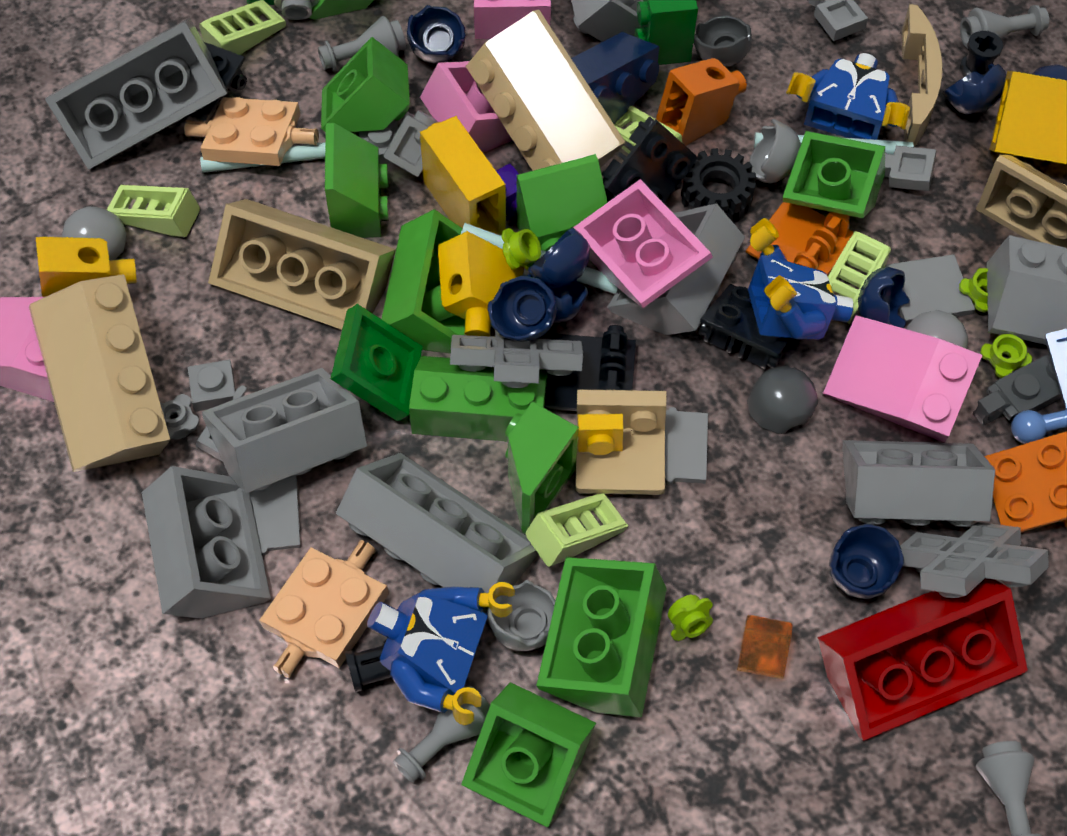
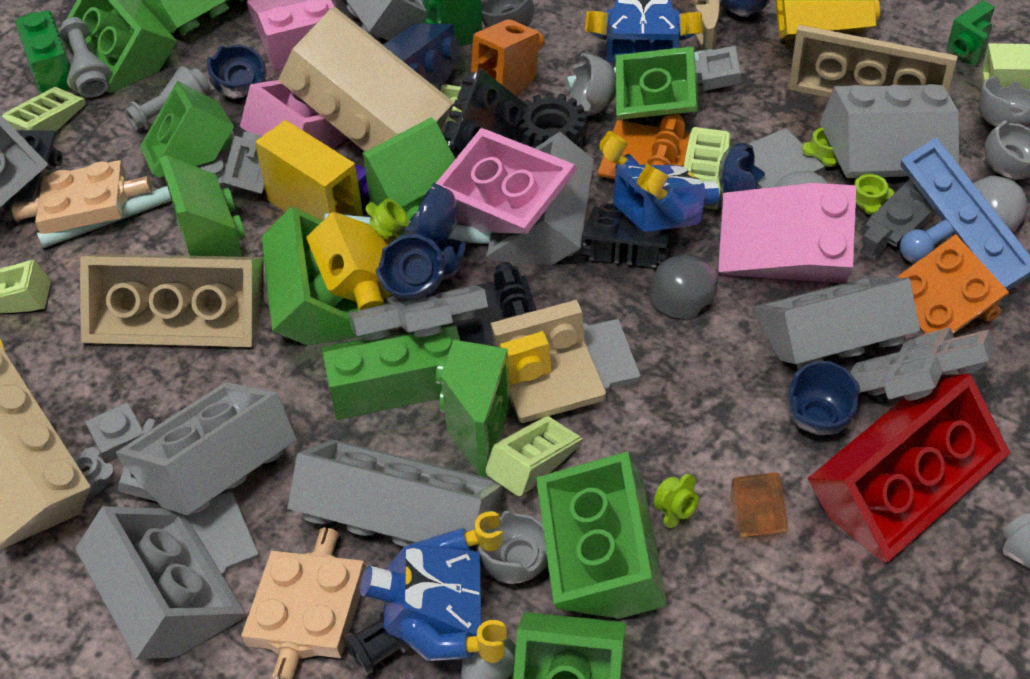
camera: 15 degrees left, 10 degrees down
green plate [330,304,423,421] -> none

